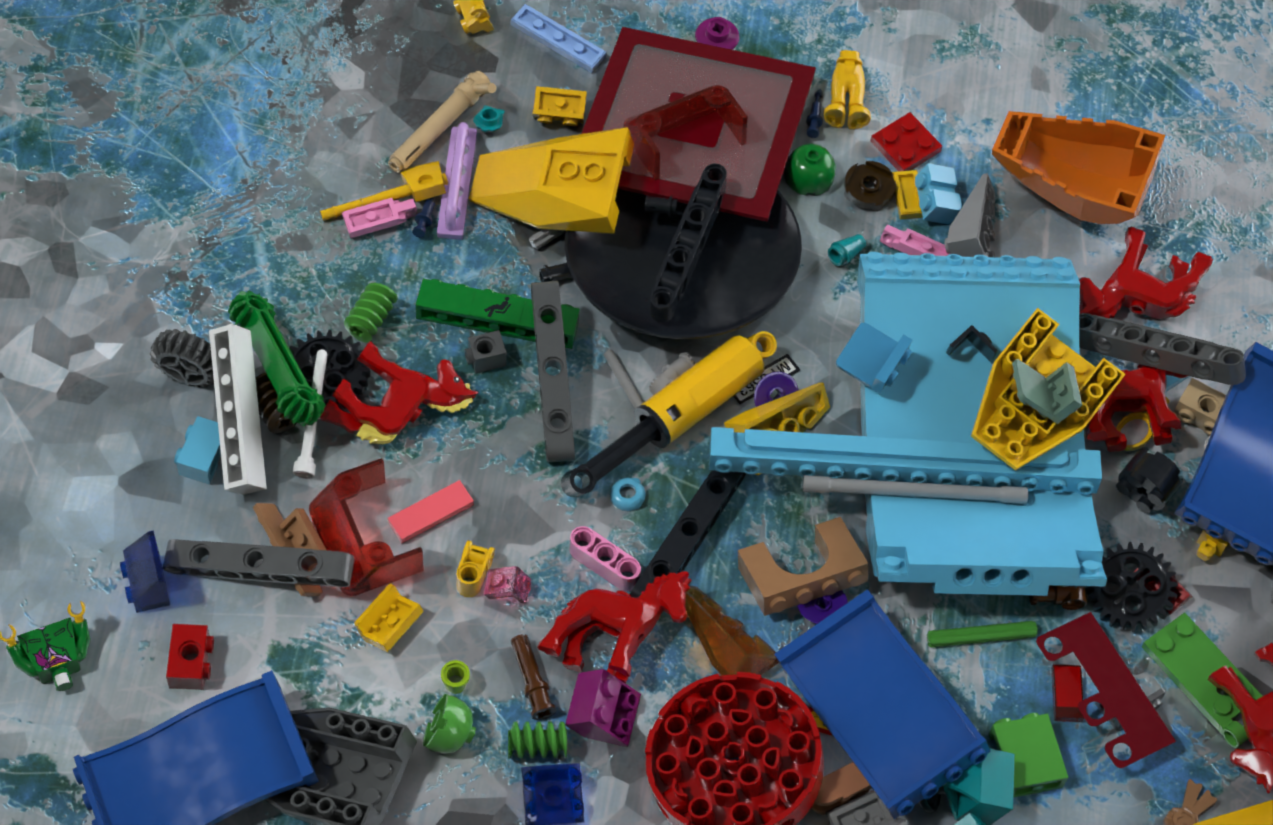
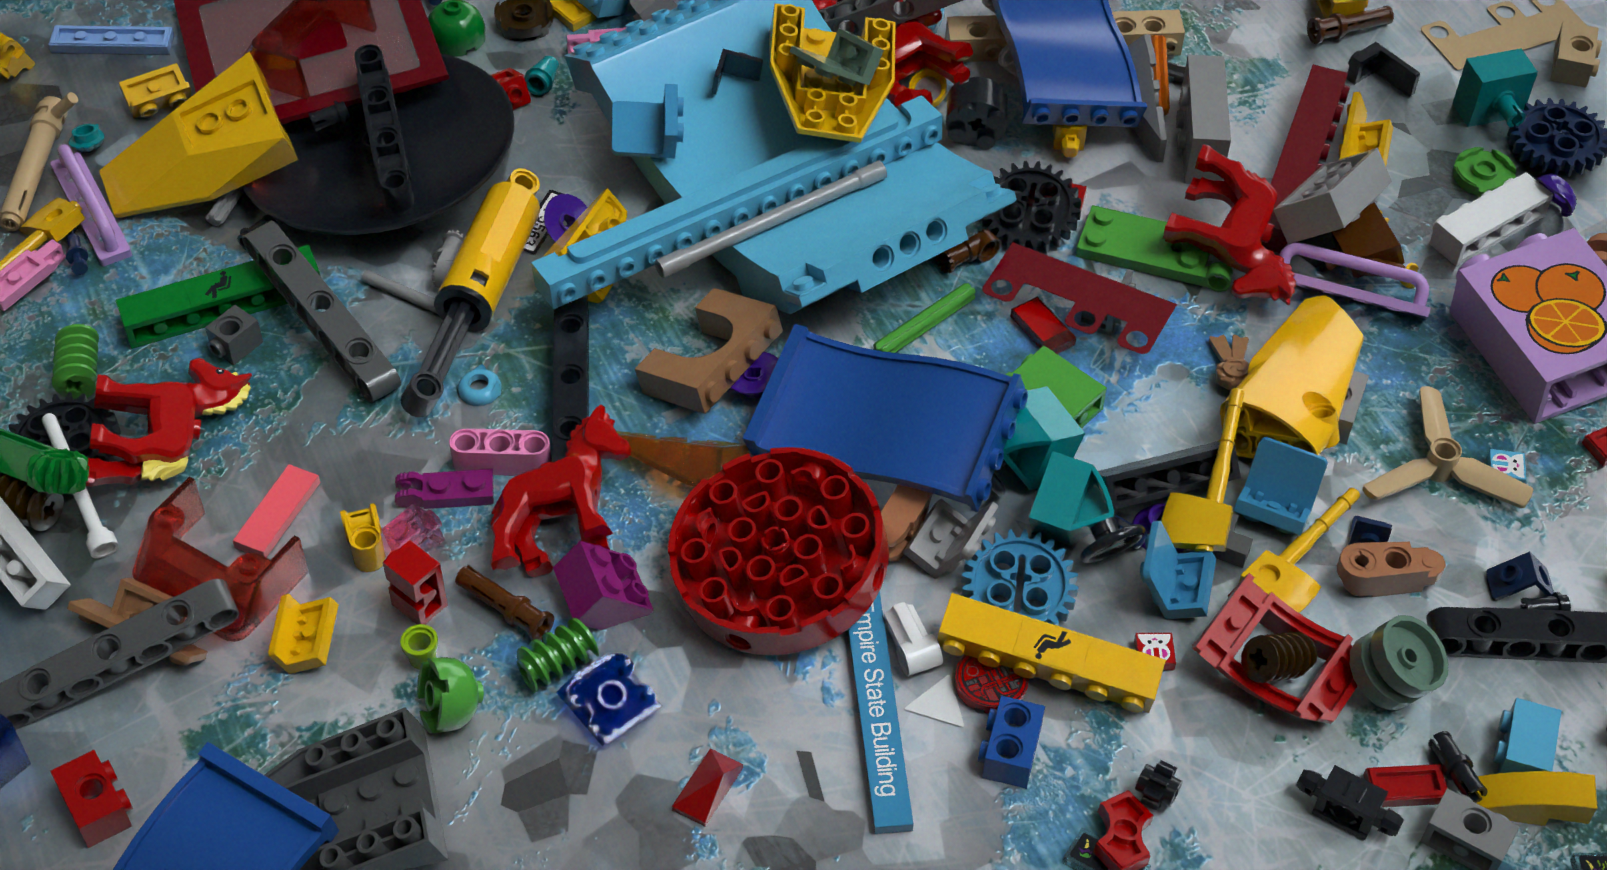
camera: 30 degrees left, 10 degrees down
none -> red brick [382,540,448,625]
none -> magenta hinge [394,469,494,509]
none -> red bracket [491,68,531,110]

